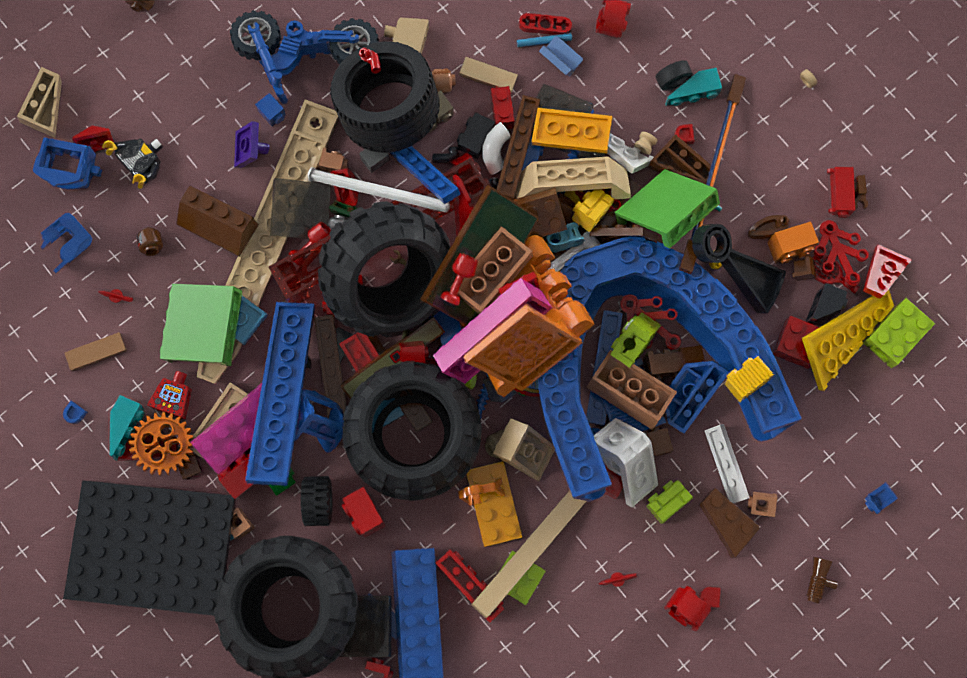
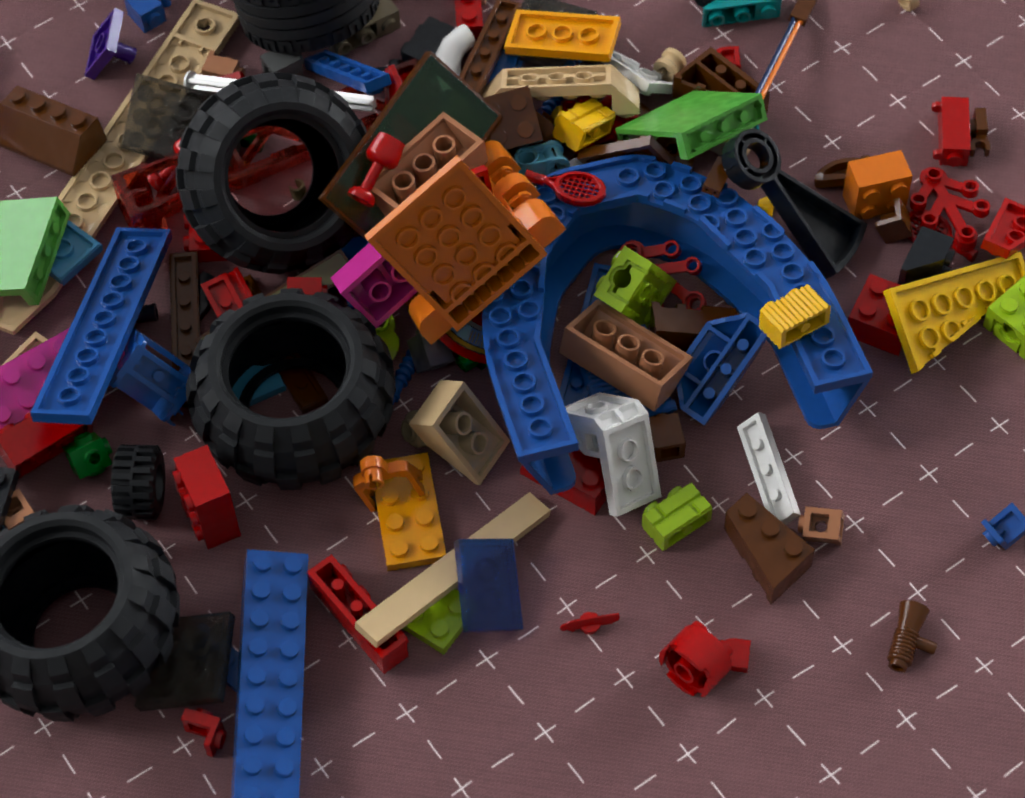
camera: 10 degrees right, 20 degrees down
none -> clear blue tile [454,539,523,633]
none -> red piece [525,169,606,207]

